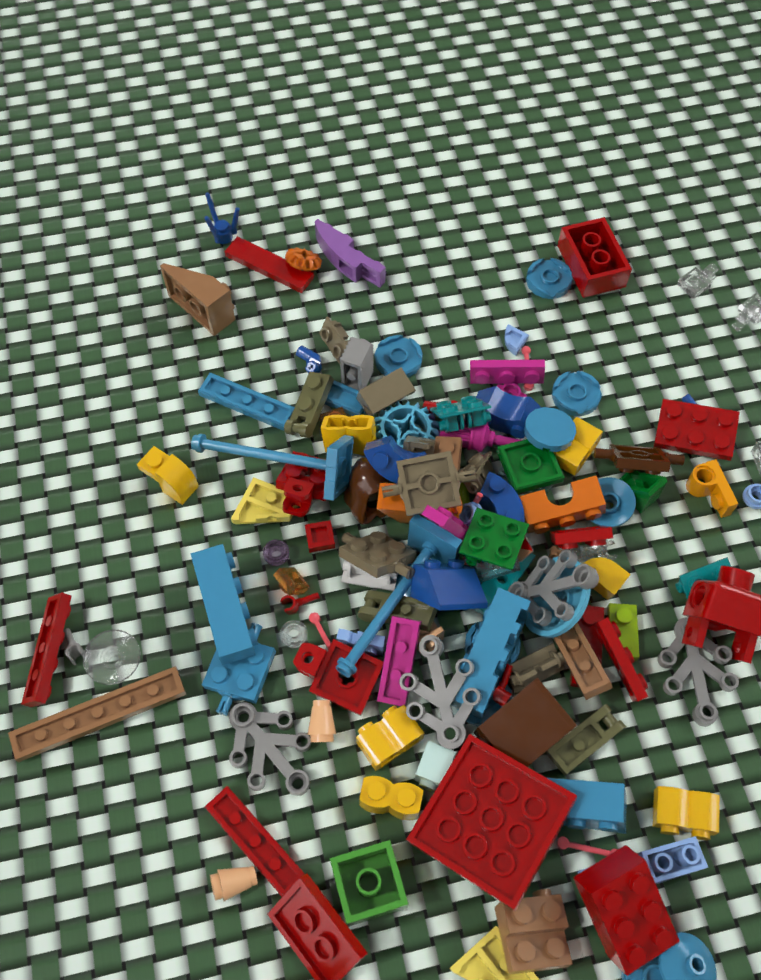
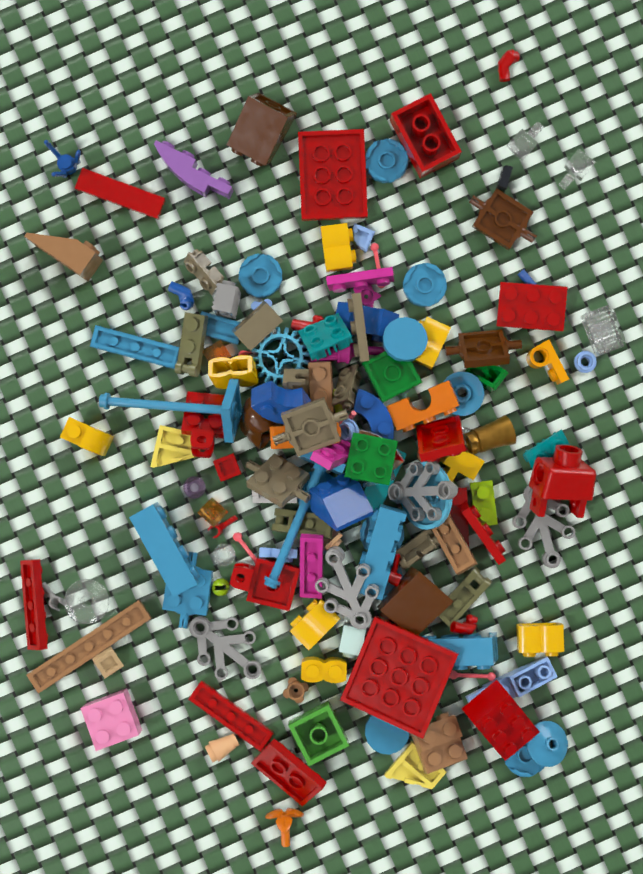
camera: 15 degrees left, 25 degrees up
orange gear [285,247,322,271] -> none
light nougat cone [307,700,336,742] -> none
none -> bright pink brick [80,688,142,751]
none -> tan plate [92,646,124,678]
none -> lime hinge [212,578,230,596]
none -> reddish brown slope [227,93,297,166]
none -> medium nougat plate [283,677,309,703]
none -> red plate [298,129,368,221]
none -> yellow brick [320,223,356,273]
none -> dark tan plate [347,292,369,362]
none -> dark azure tile [365,715,409,755]
none -> red arm [450,614,478,635]
none -> pearl gold plant [464,415,516,454]
none -> reddish brown plate [469,188,537,251]
none -> black tile [496,165,513,193]
none -> red arm [498,49,520,82]

